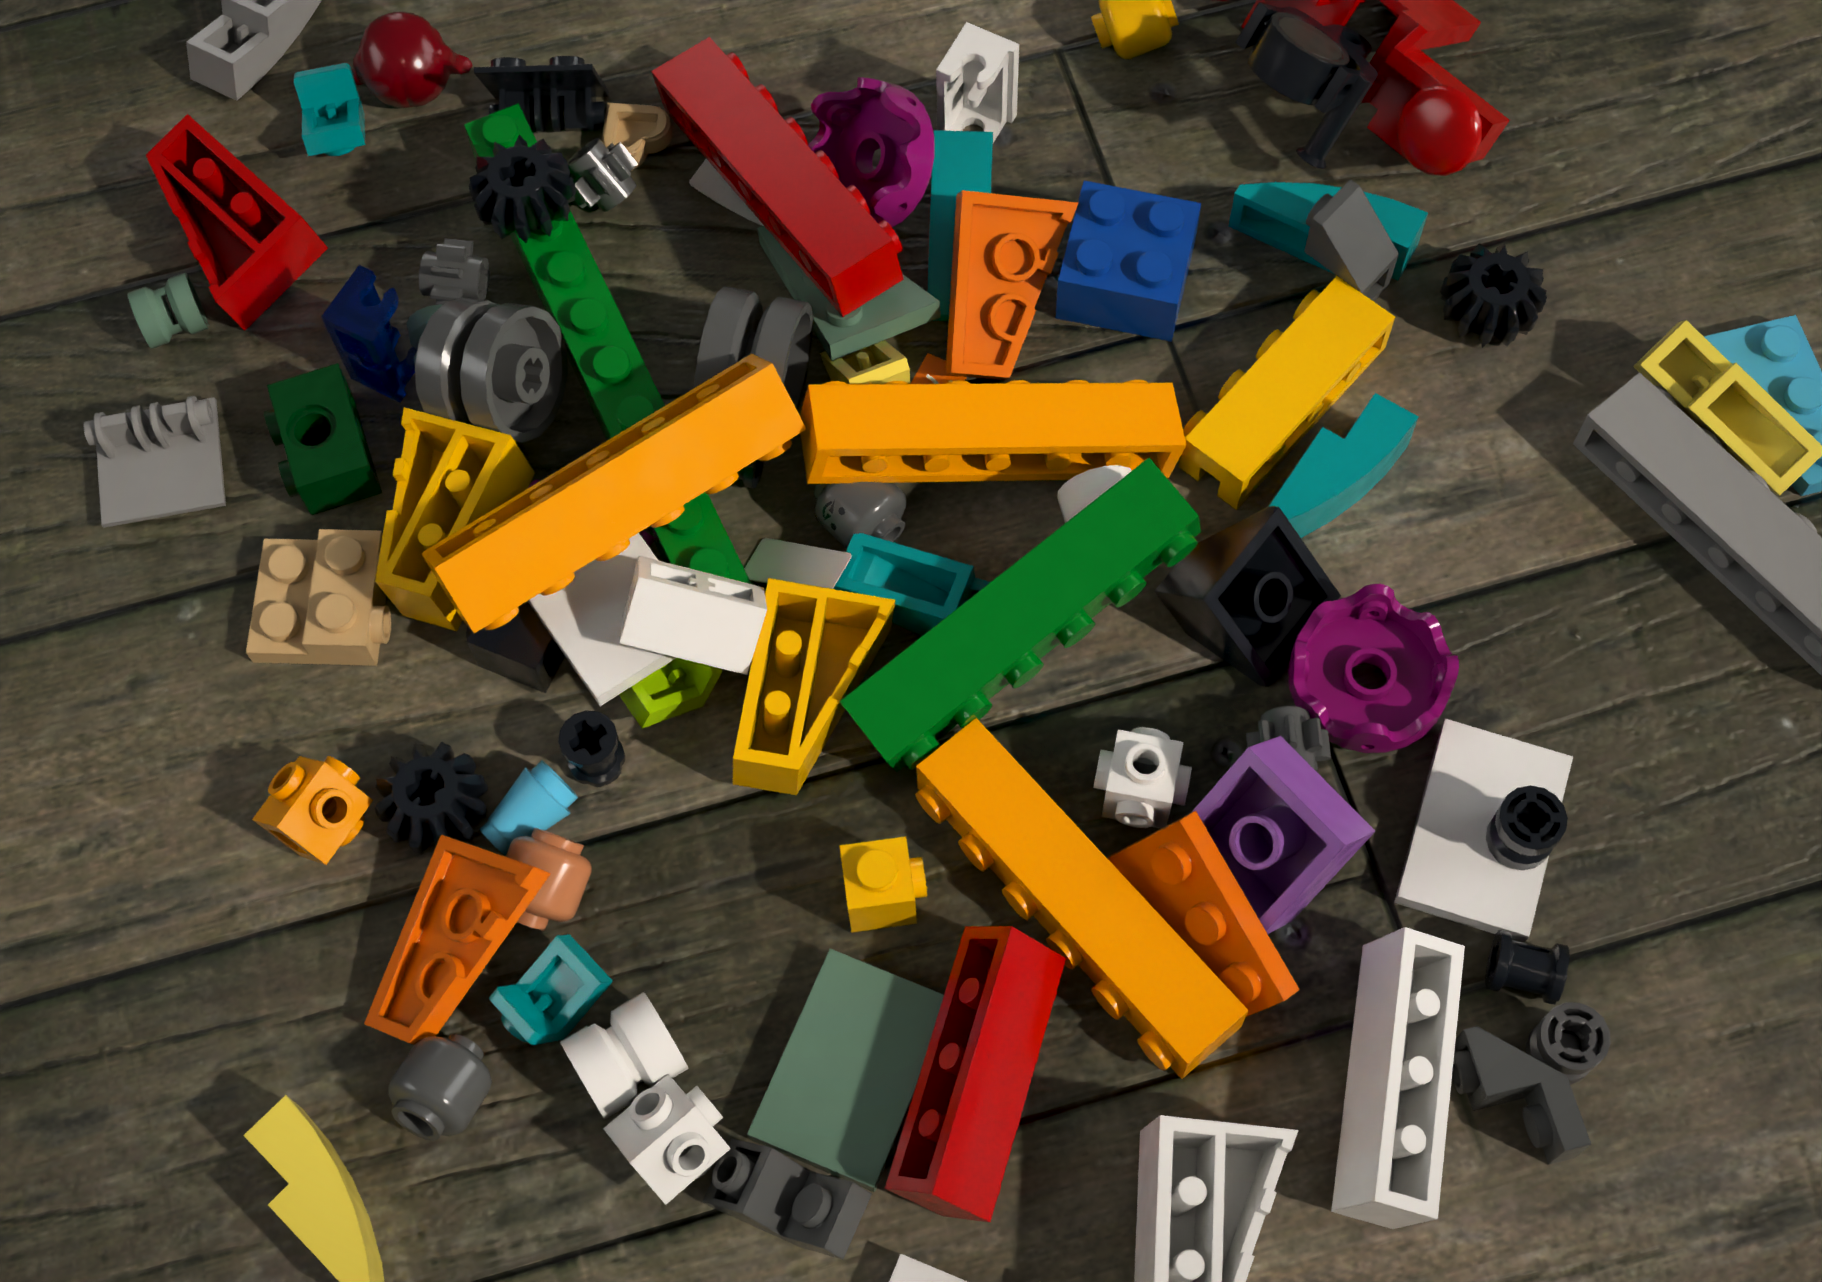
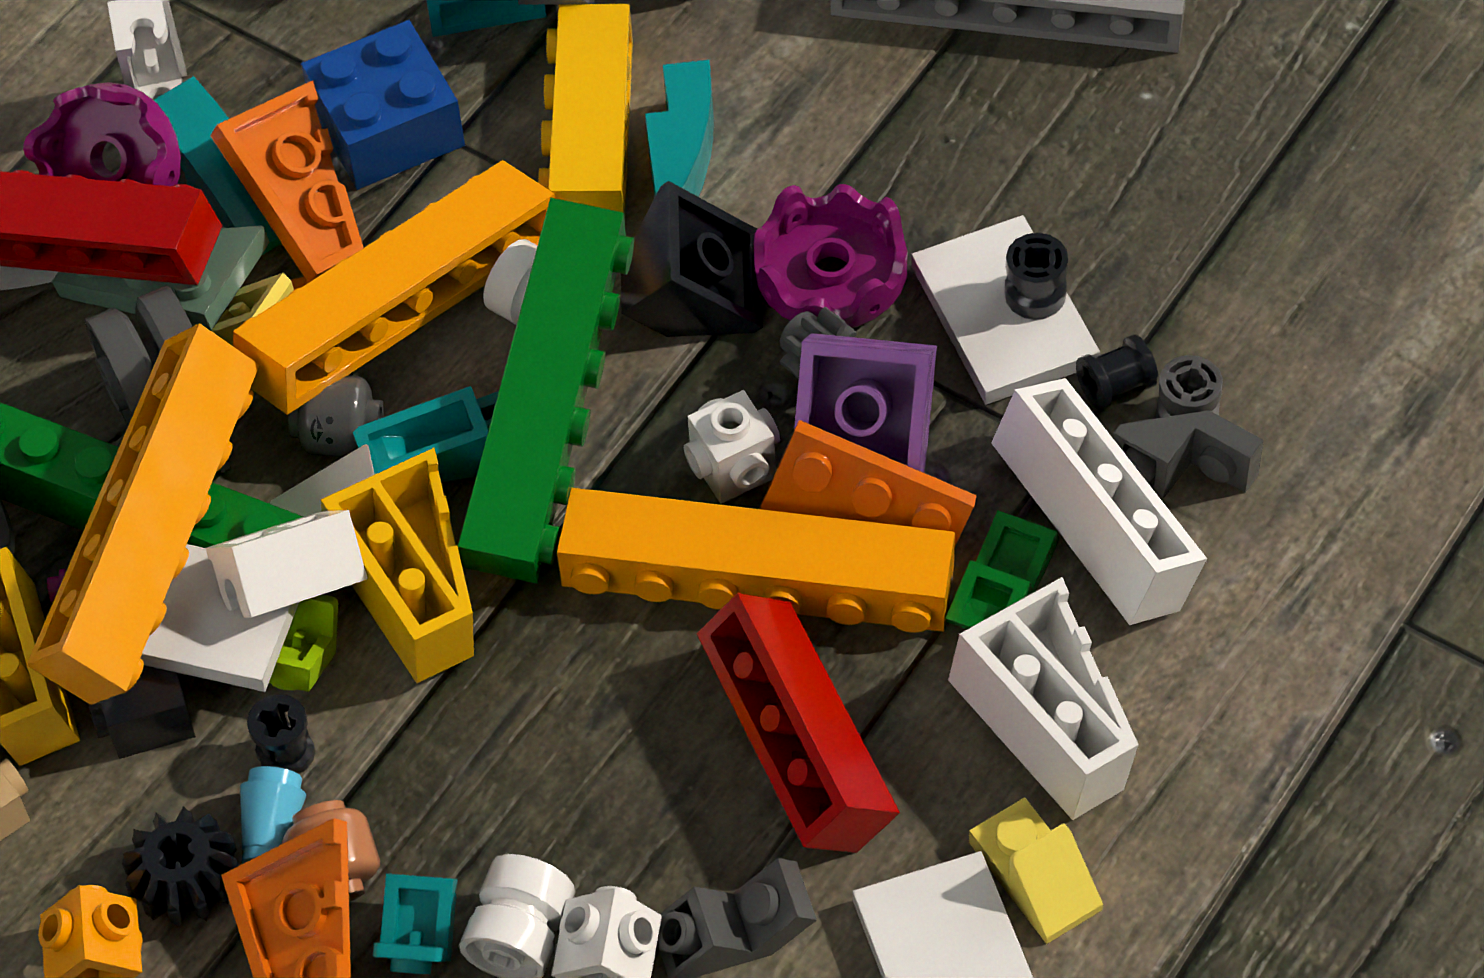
camera: 40 degrees left, 10 degrees down
sand green tile [747,949,944,1192] -> none
yellow brick [839,836,927,933] -> none
none -> green slope [946,510,1059,629]

